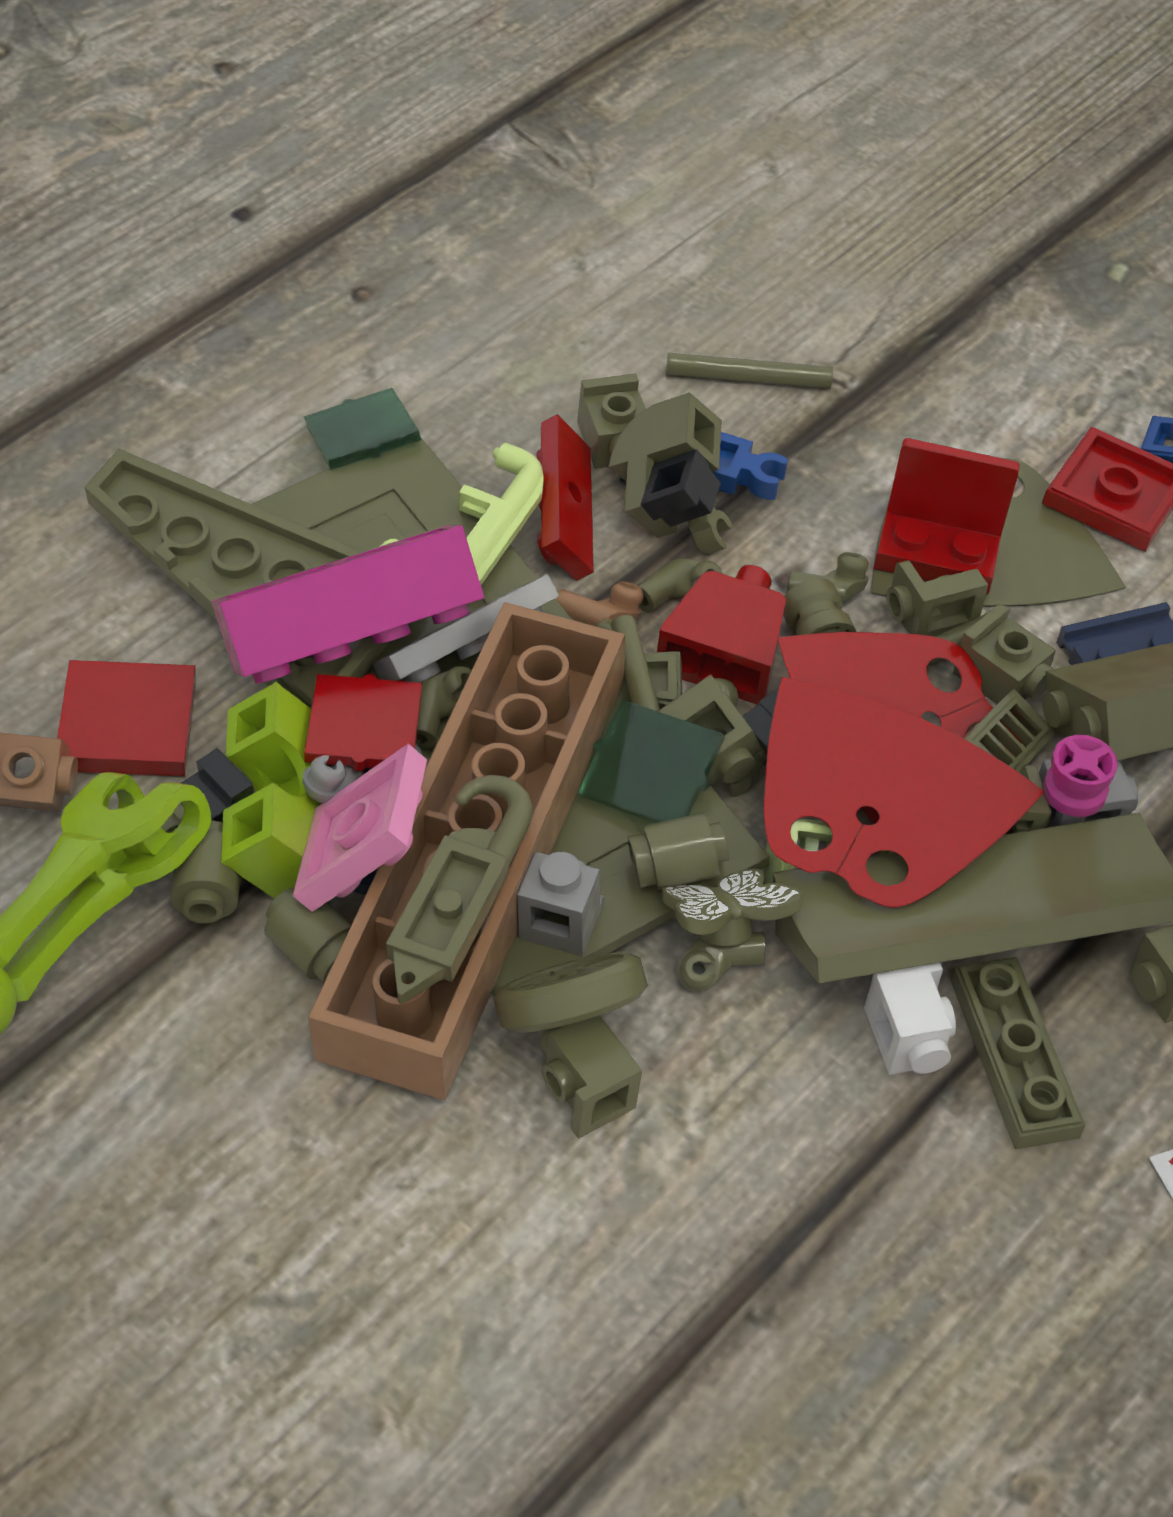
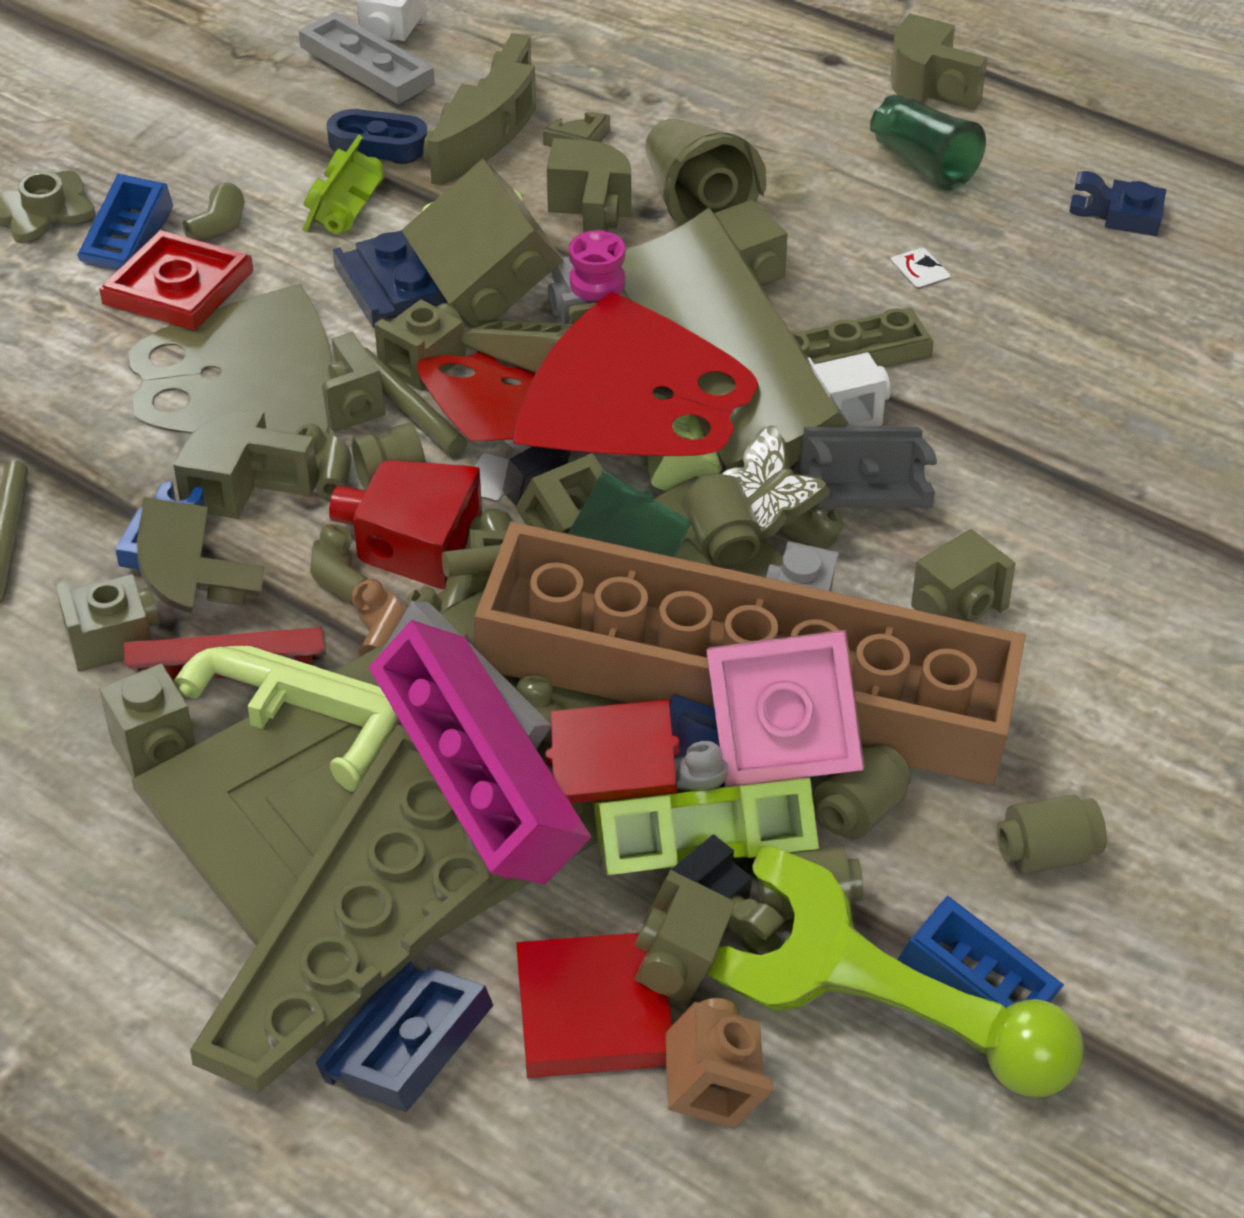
camera: 90 degrees left, 5 degrees down
clear green piece [304,387,421,470] -> none
olive plate [386,775,533,1004] -> none
olive wheel [493,952,648,1033] -> none
black piece [640,449,733,555] -> none
red bracket [873,438,1020,594] -> none
none -> olive brick [99,663,195,778]
none -> olive brick [173,411,318,519]
none -> dark blue plate [315,961,494,1113]
none -> olive brick [634,870,736,1006]
none -> dark grey hinge [799,427,937,508]
none -> blue slope [897,895,1064,1008]
none -> olive brick [997,794,1107,874]

